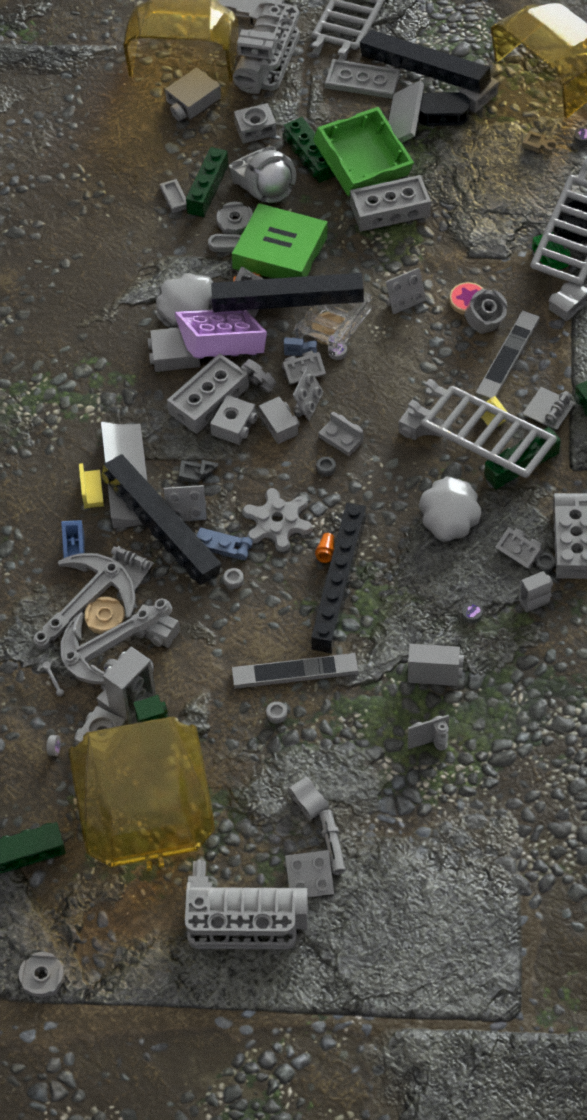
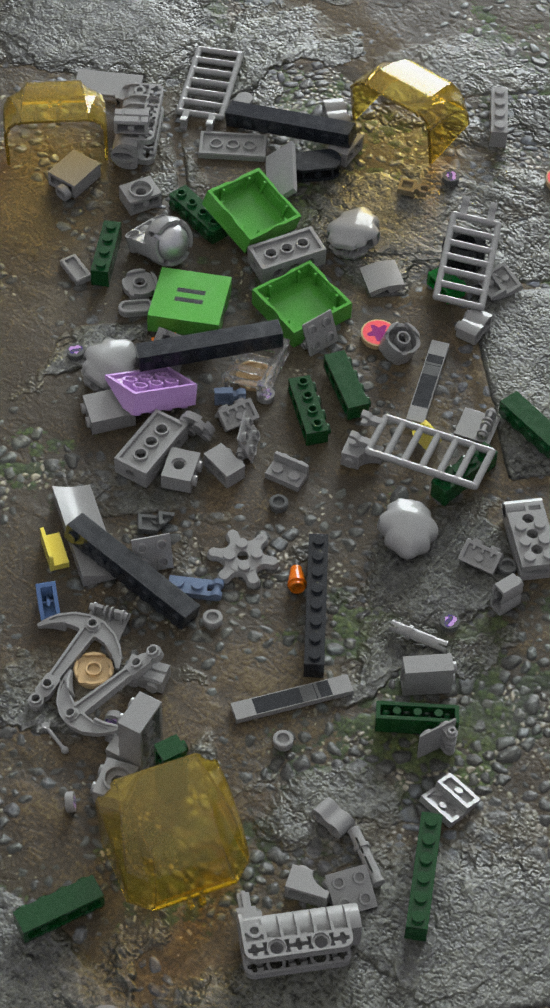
camera: 15 degrees left, 5 degrees down
none -> dark grey tile [67,343,85,361]
none -> light grey tile [234,92,253,104]
none -> bright green tile [252,260,352,348]
none -> light grey arch [284,864,329,907]
none -> dark green brick [288,375,331,446]
none -> light grey brick [322,98,351,122]
none -> dark green brick [323,350,371,420]
none -> light grey piece [327,207,381,260]
none -> light grey slope [360,260,406,297]
none -> dark green brick [375,701,459,734]
none -> light grey pin [389,619,449,653]
none -> dark green brick [404,811,443,942]
none -> light grey slope [419,773,481,828]

